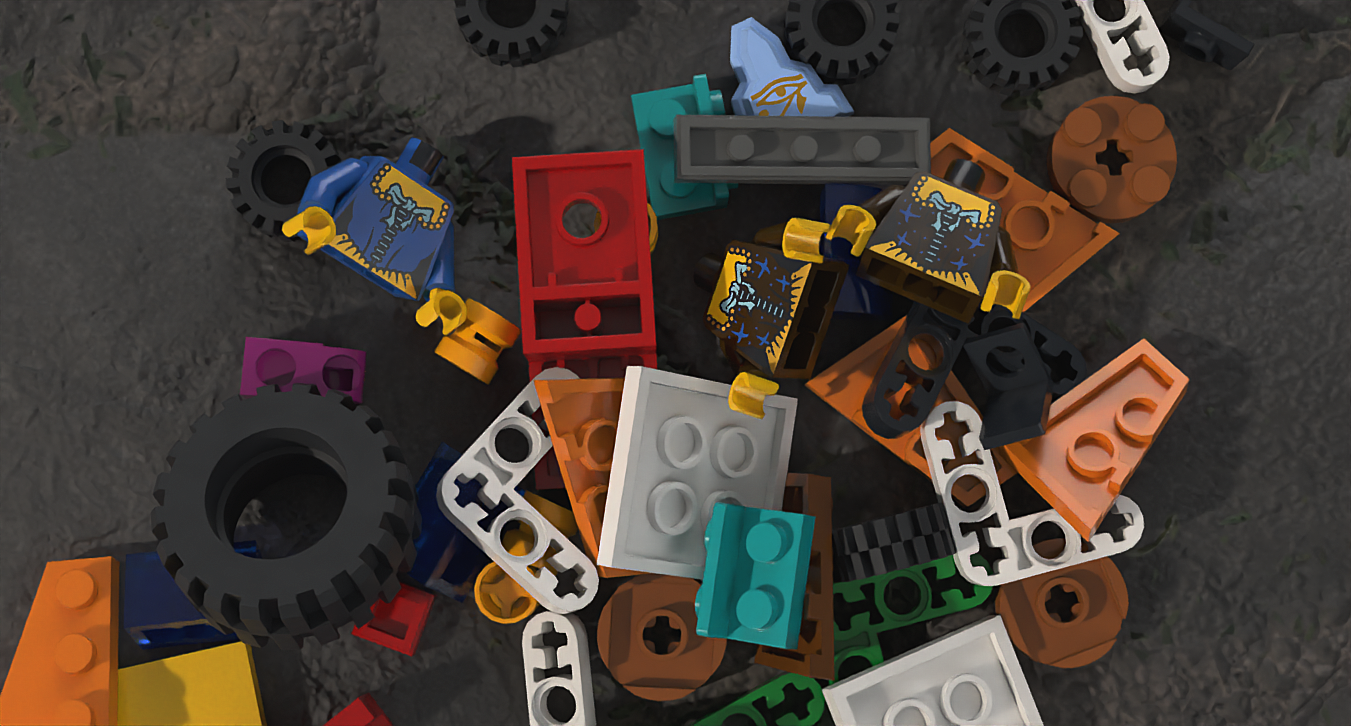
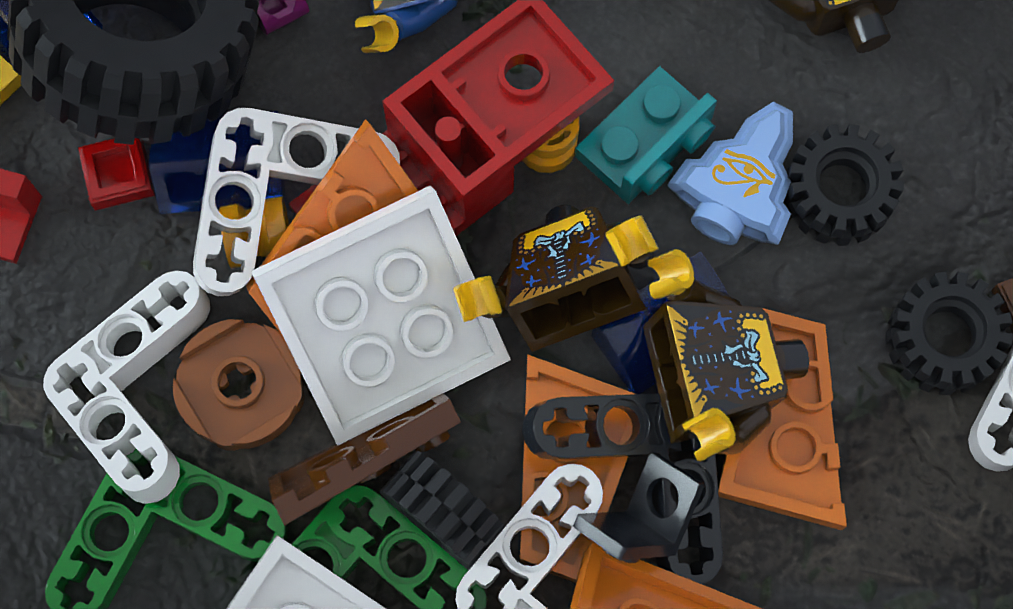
camera: 60 degrees right, 10 degrees down
light orange wheel [434,298,522,385] -> none
light orange wheel [474,562,540,624] -> none
dark grey tile [673,115,931,185] -> none
teal bracket [695,502,816,649] -> none
dark orange plate [1047,96,1177,223] -> none

